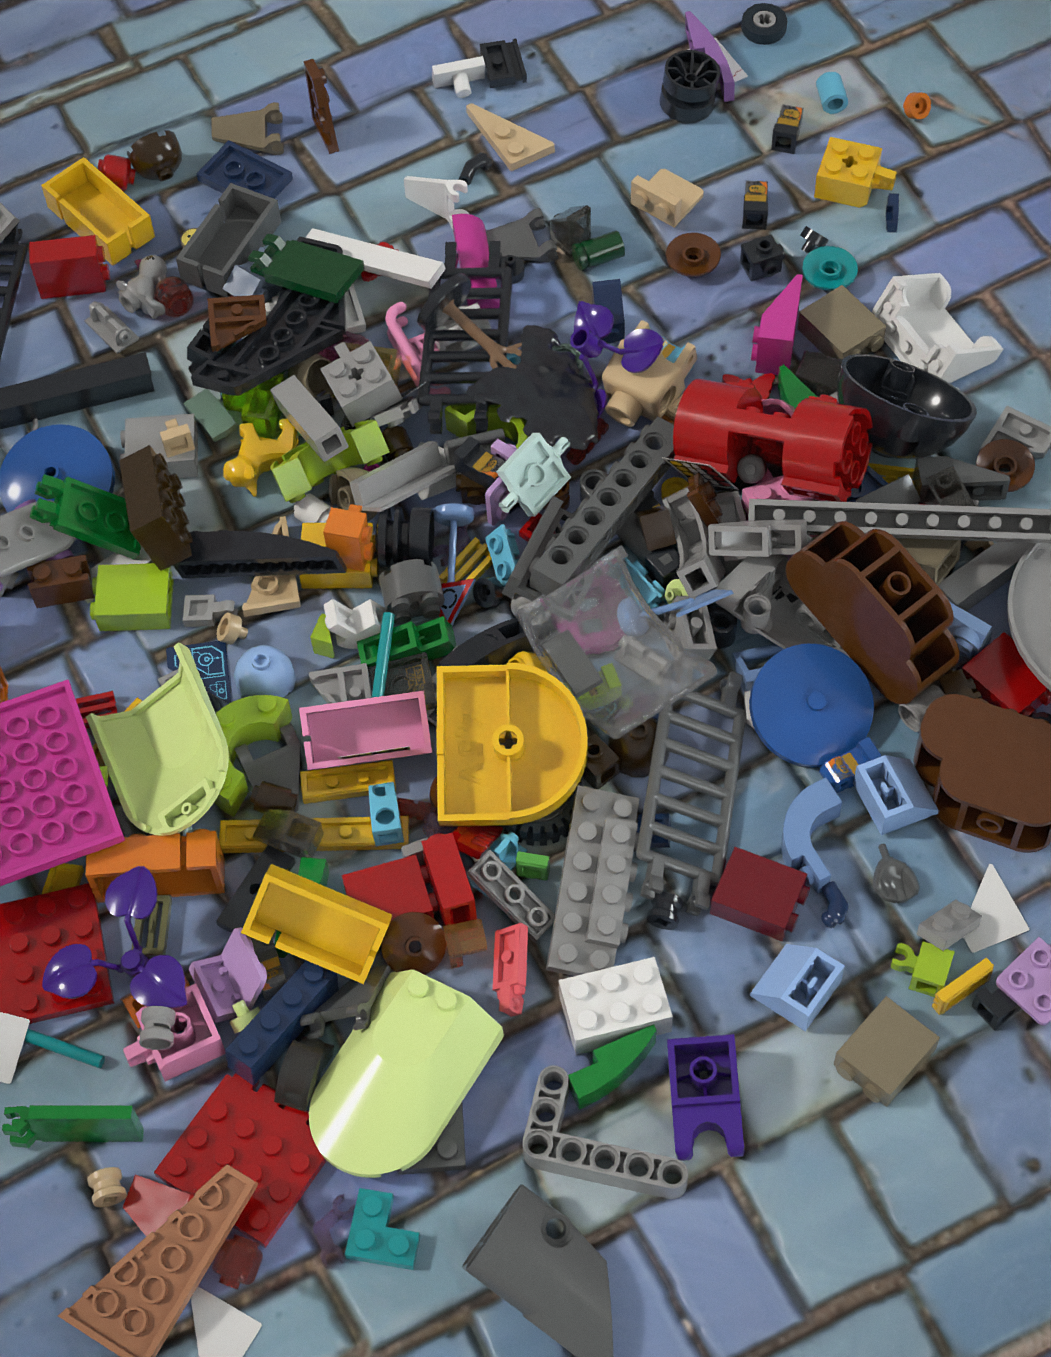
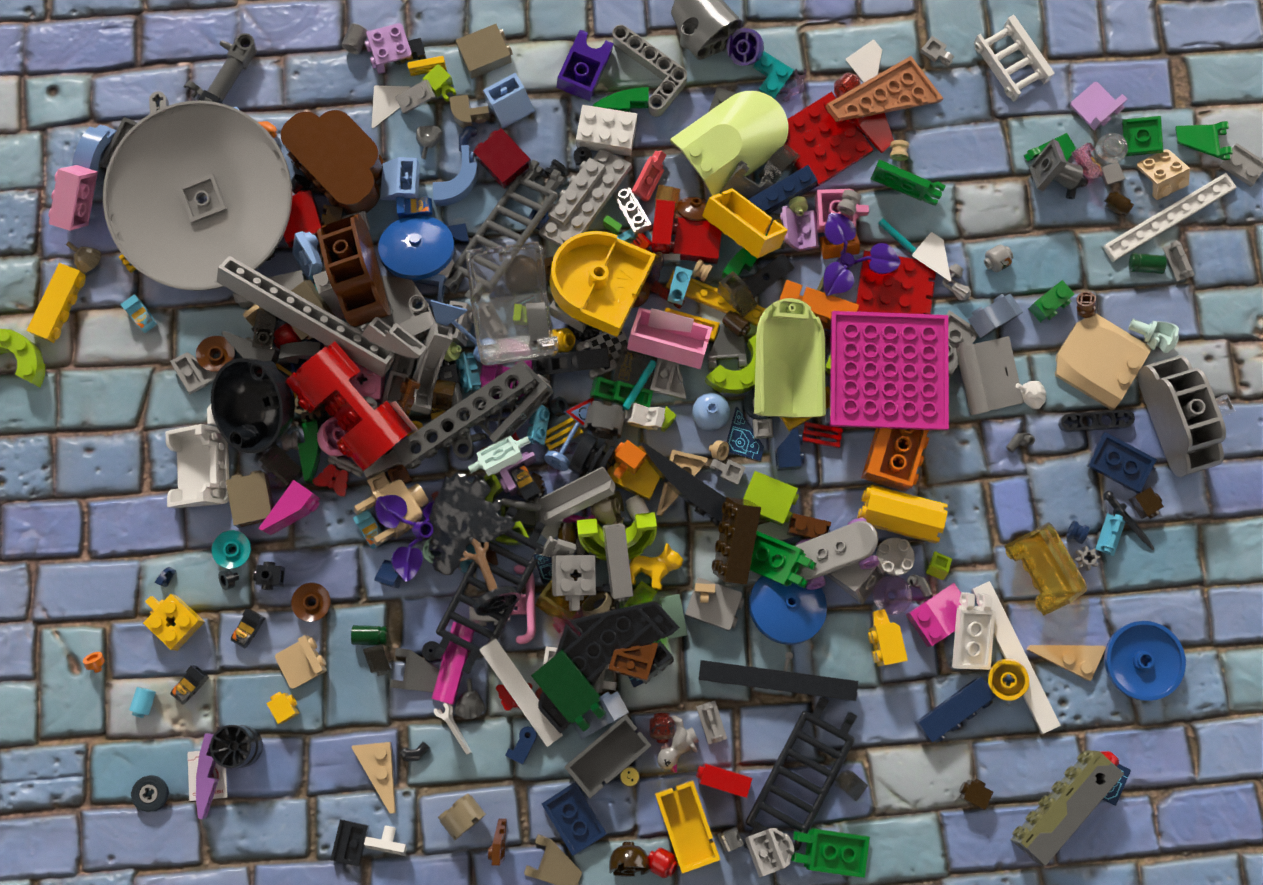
camera: 160 degrees left, 20 degrees up
none -> yellow brick [266,692,300,724]
none -> dark tan brick [438,793,486,841]
none -> dark blue tile [447,223,469,243]
none -> dark tan brick [449,95,490,128]
none -> dark grey piece [455,678,485,719]
none -> dark blue leg [505,726,537,765]
none -> black tile [573,147,592,166]
none -> tan wheel [692,259,713,282]
none -> dark grey leg [717,826,744,852]
none -> dark purple cylinder [726,28,764,66]
none -> dark blue slope [775,428,804,471]

